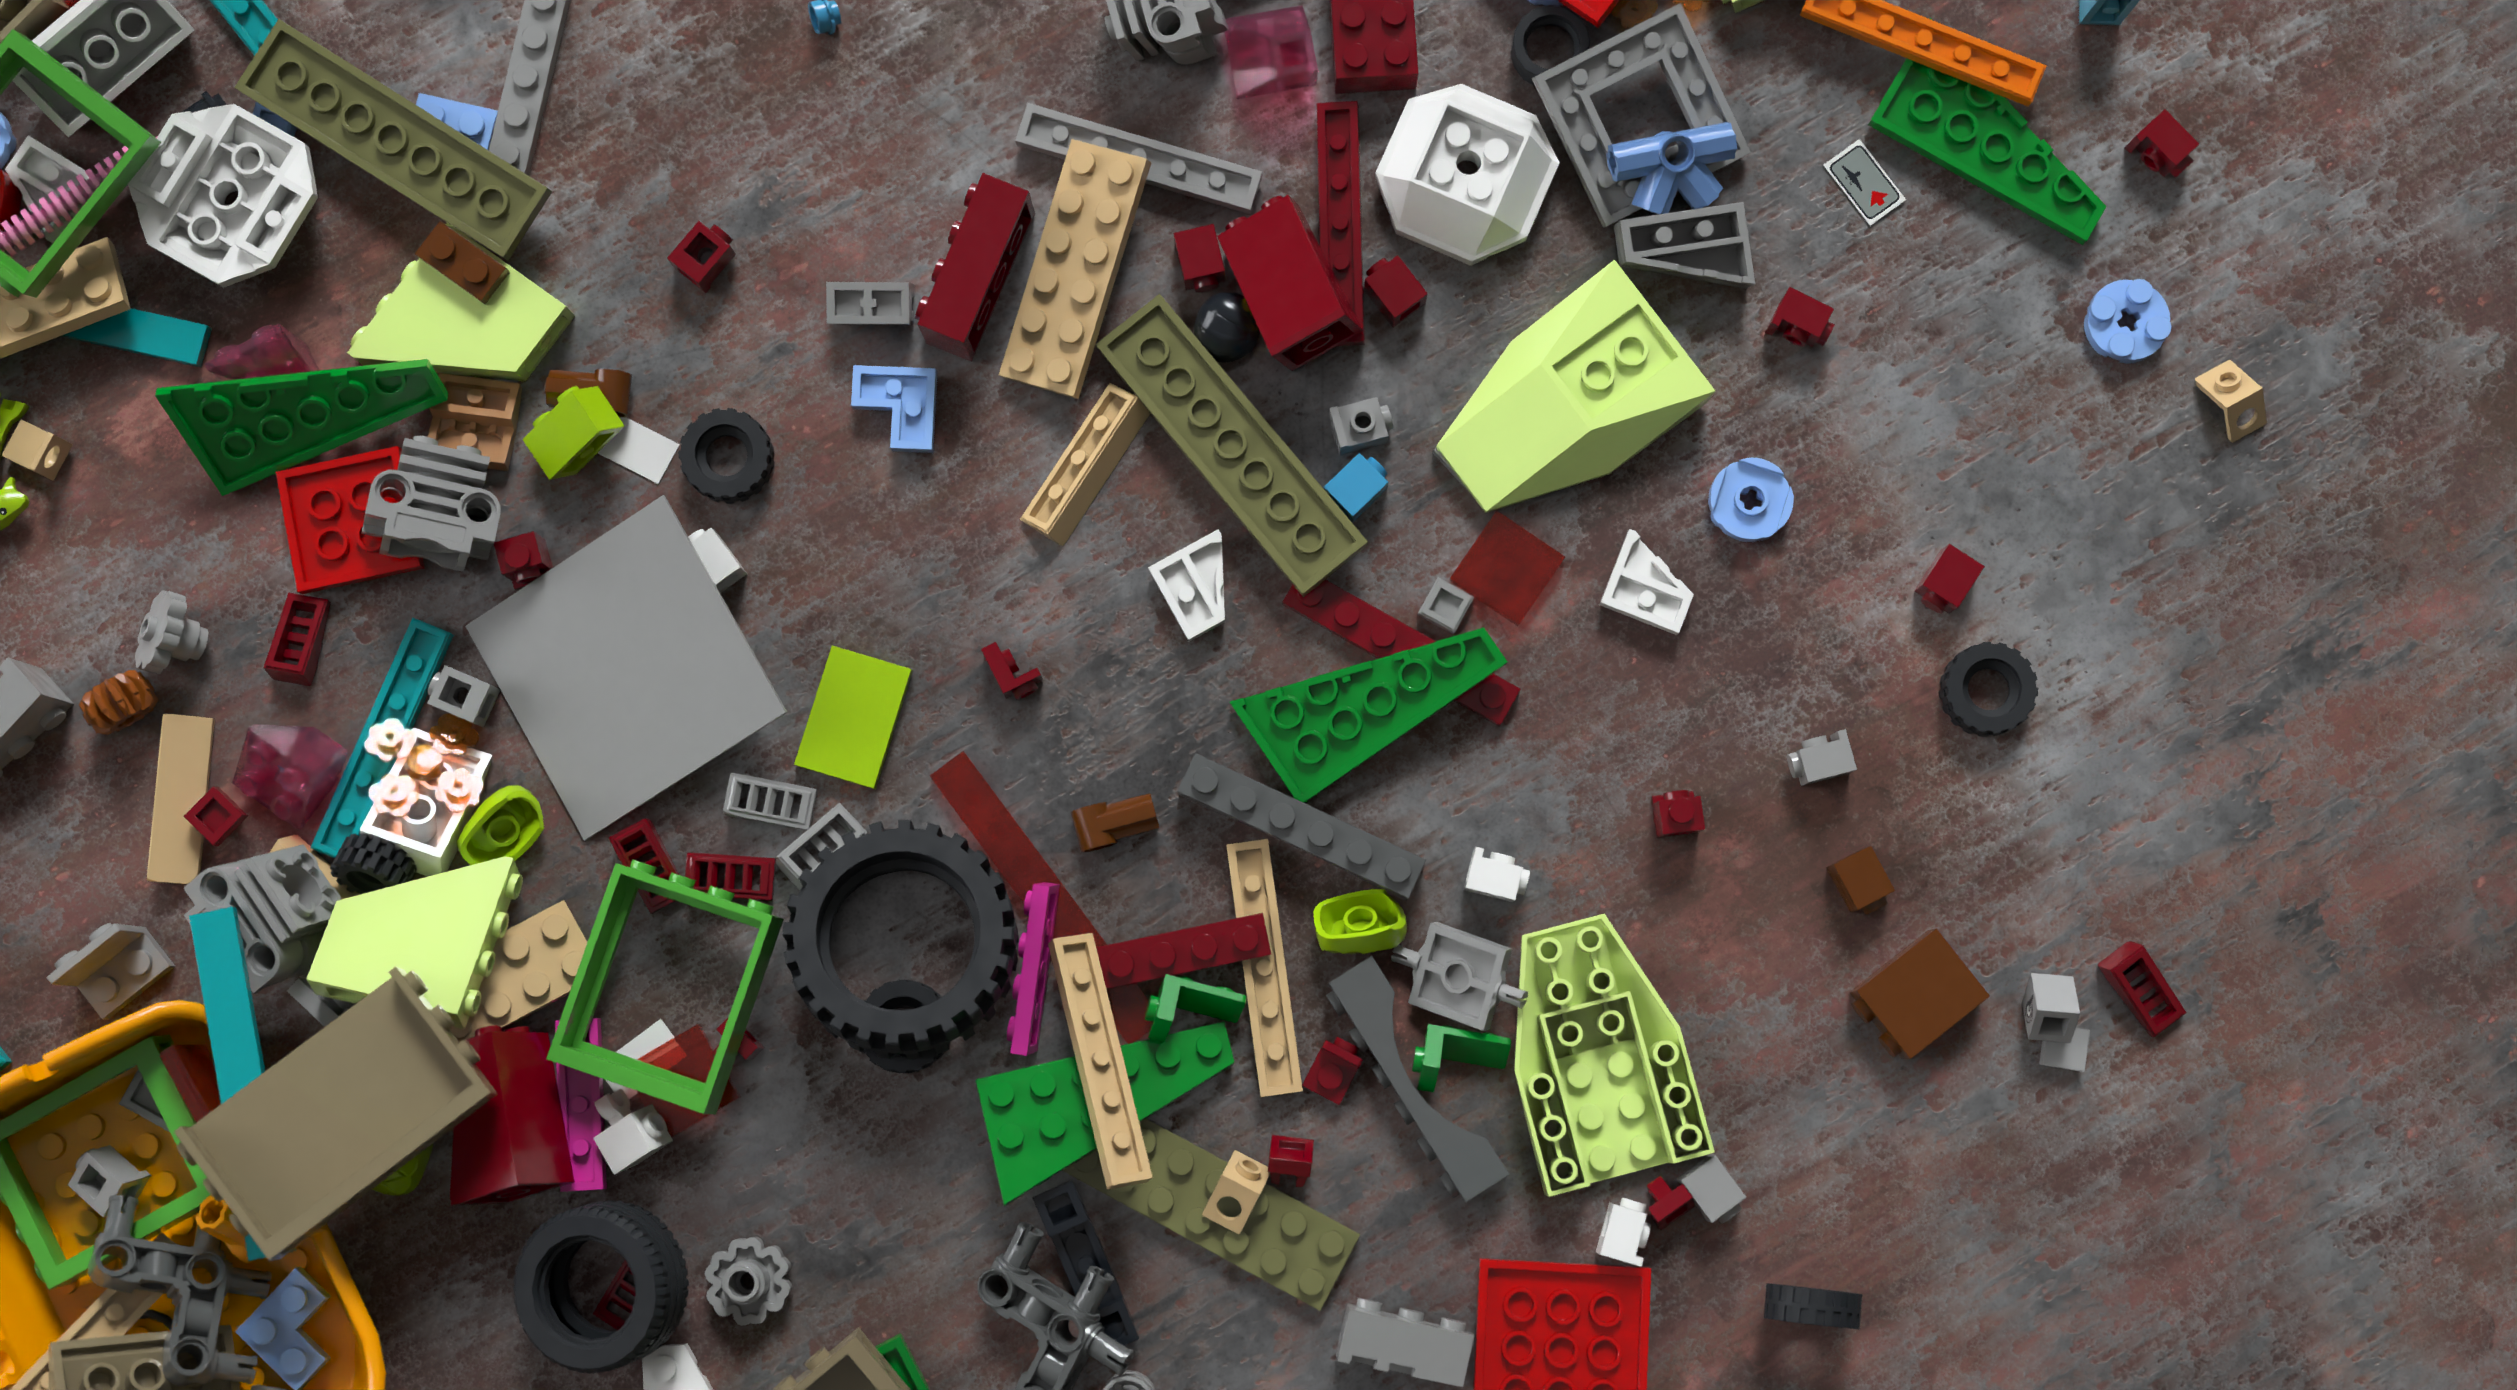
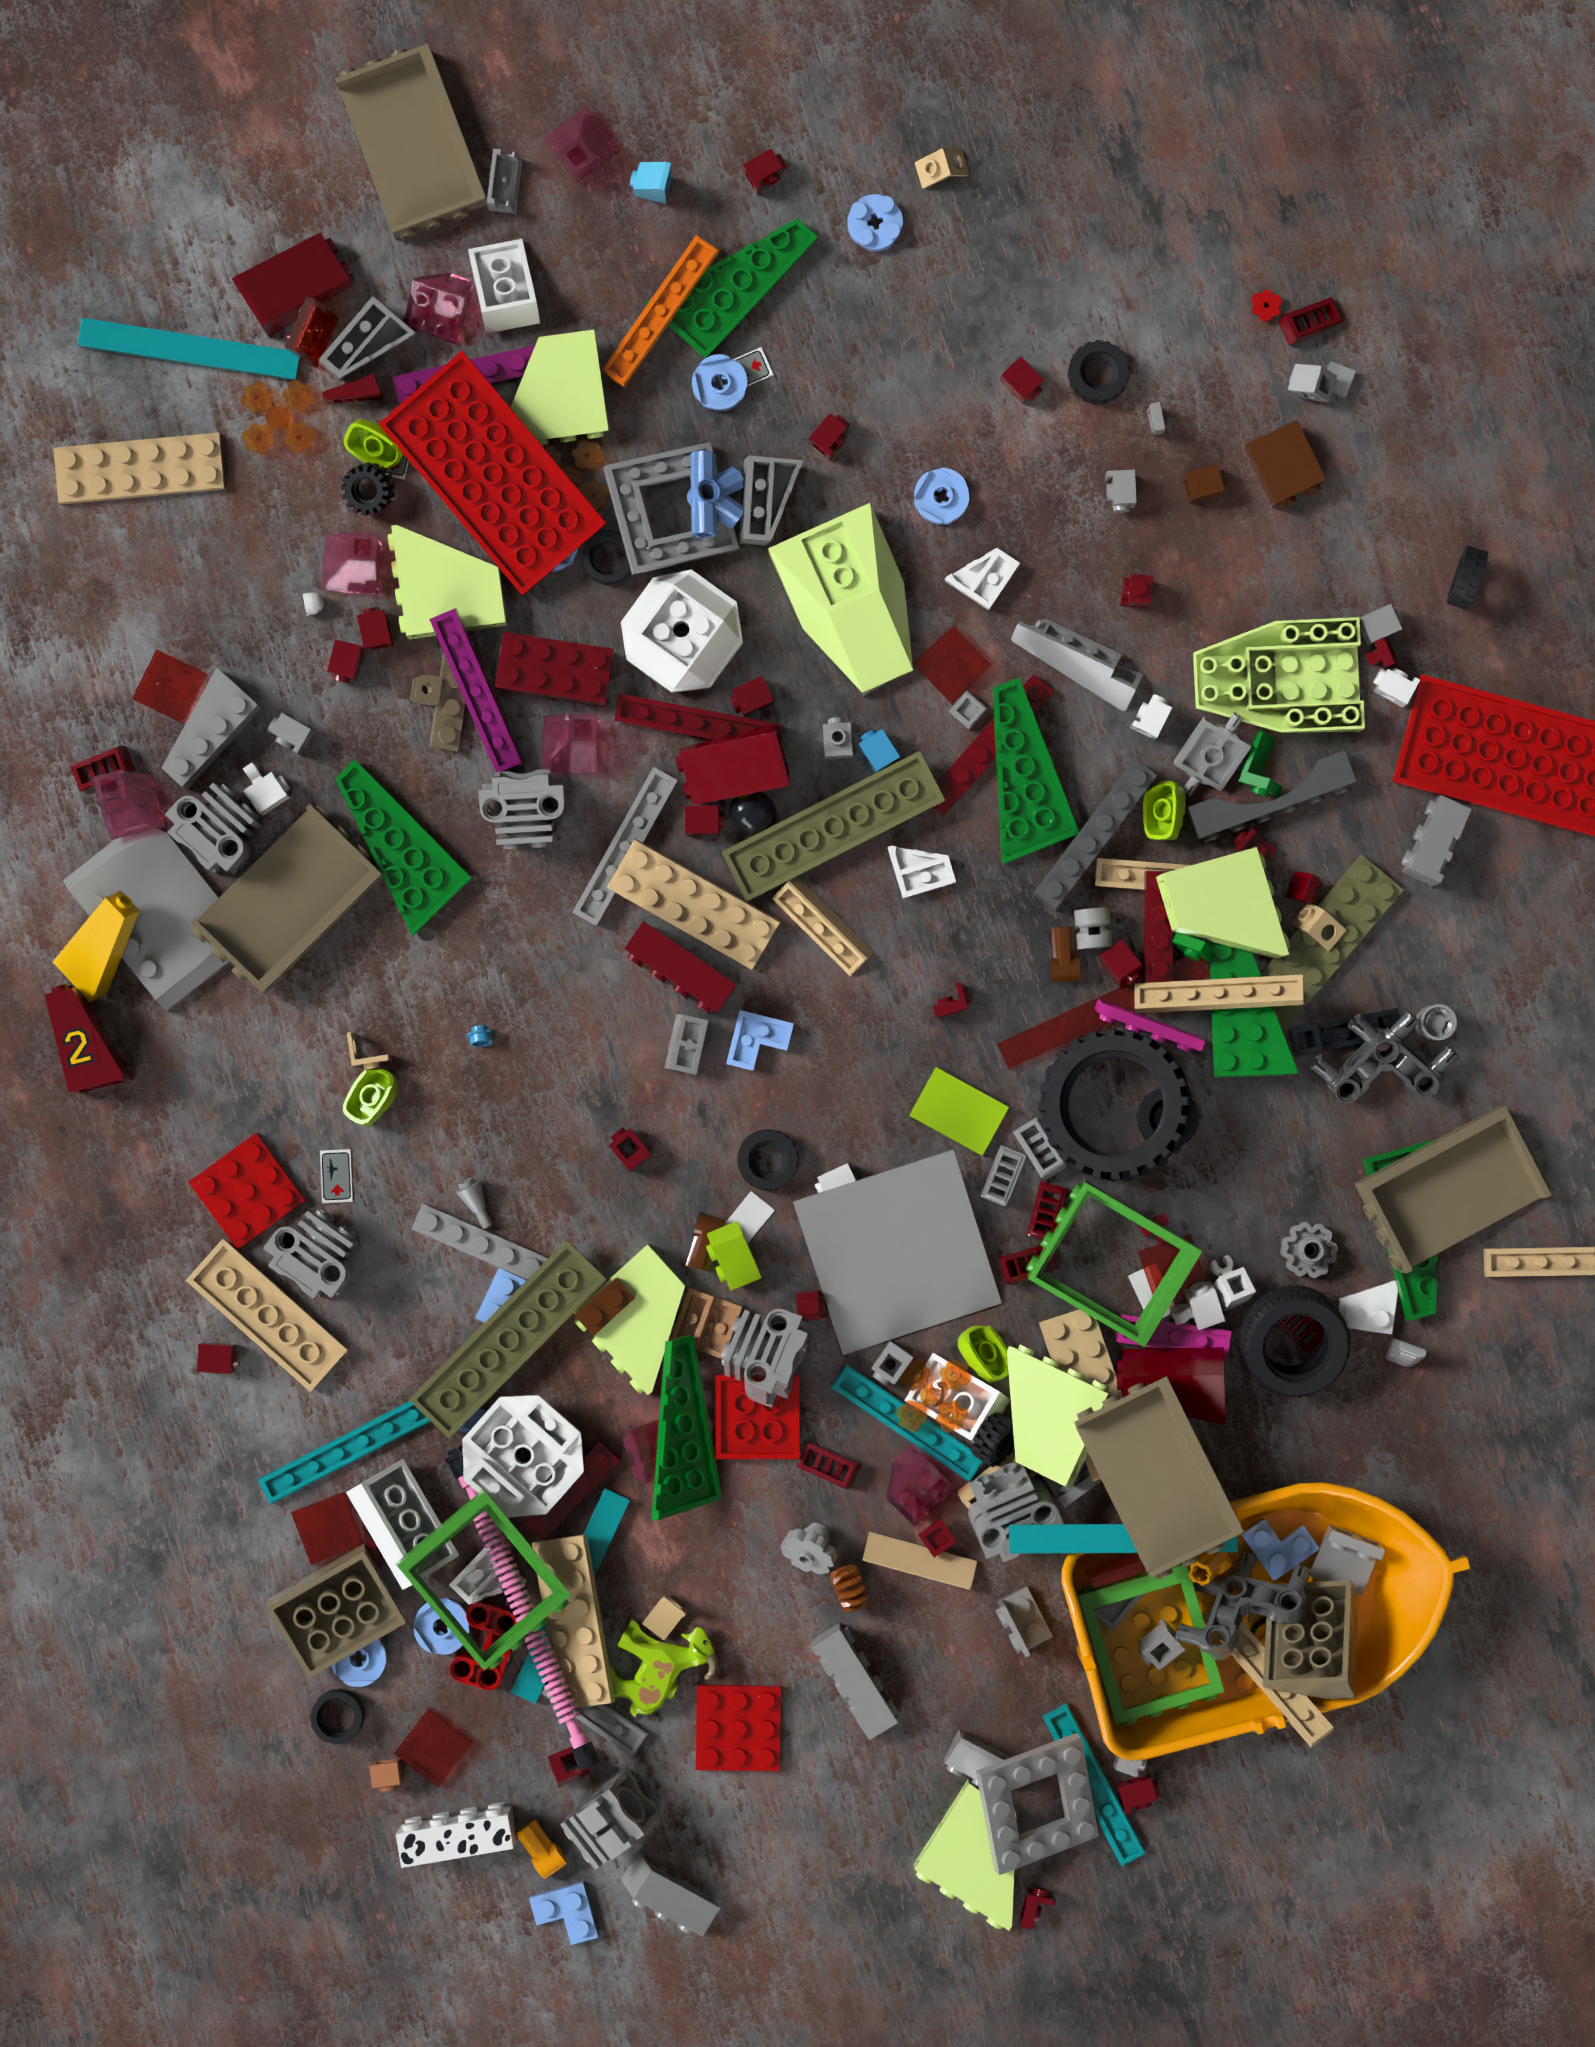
camera: 80 degrees left, 5 degrees up
none -> light grey cone [456,1177,493,1229]
none -> dark red plate [523,1441,620,1540]
none -> light blue plate [692,354,747,412]
none -> light grey wedge [1011,619,1143,711]
none -> light grey wheel [1074,907,1113,950]
none -> dark red brick [1099,940,1143,989]
none -> light grey tile [1147,402,1165,436]
none -> yellowish green slope [1156,847,1290,959]
none -> white brick [1210,1255,1256,1312]
none -> red plant [1251,289,1282,322]

